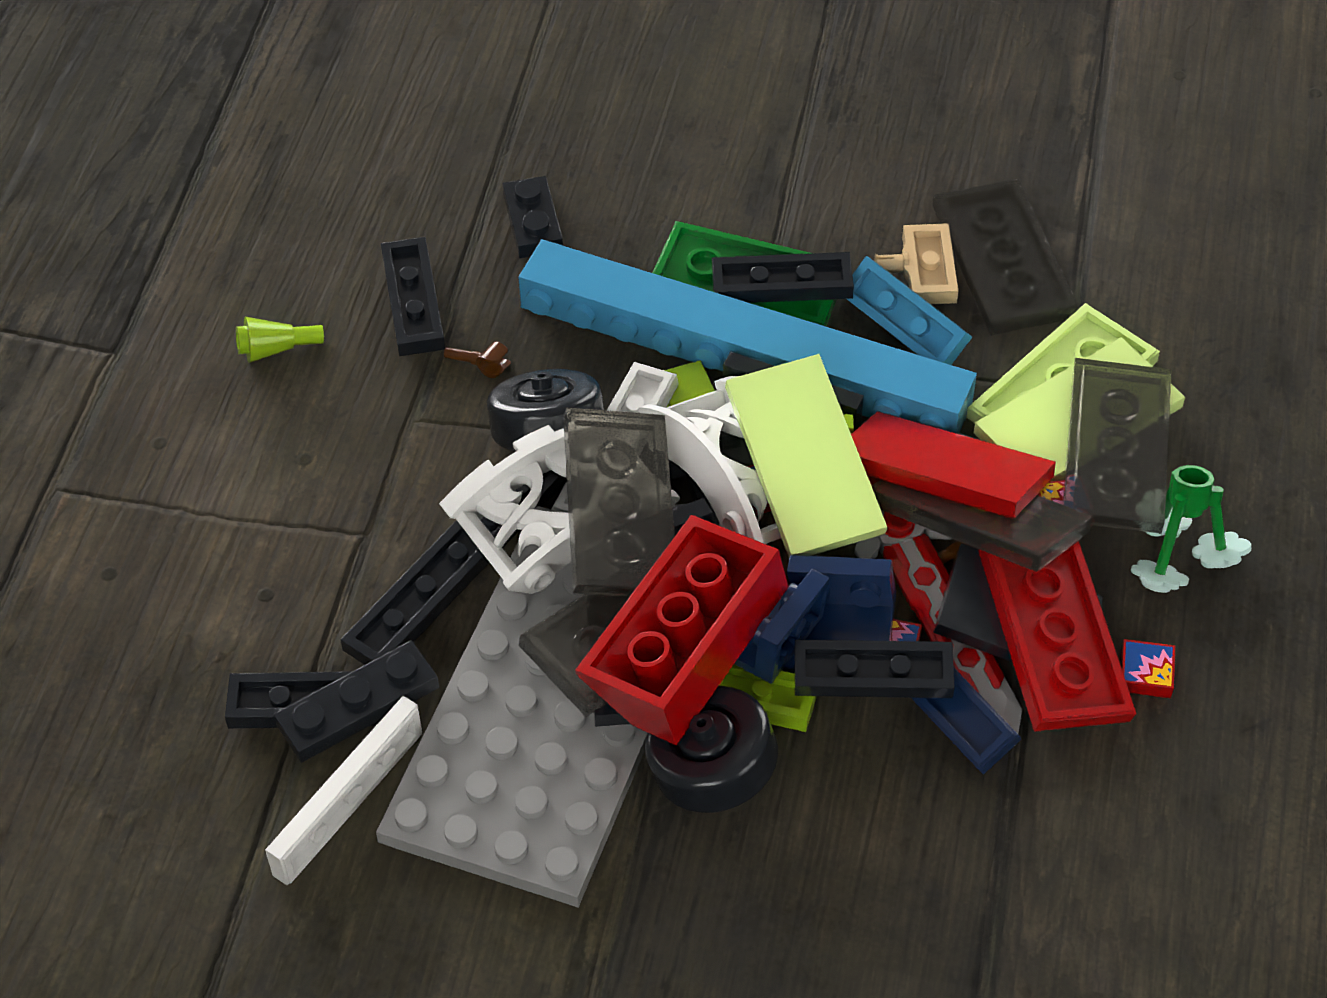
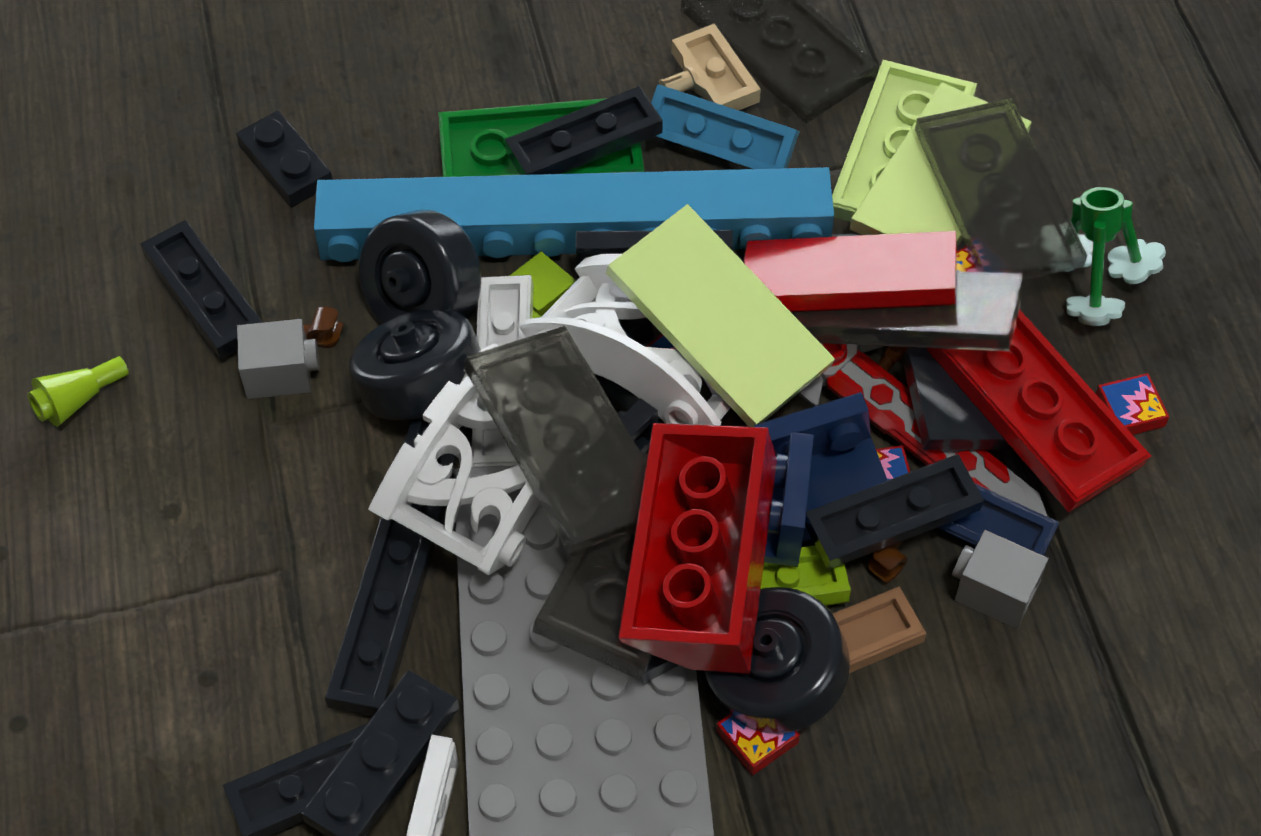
camera: 25 degrees left, 5 degrees up
none -> light grey brick [237,319,319,399]
none -> black wheel [359,210,481,324]
none -> tile [716,714,800,776]
none -> medium nougat tile [833,586,926,673]
none -> reddish brown hand [867,541,908,583]
none -> light grey brick [952,530,1049,629]

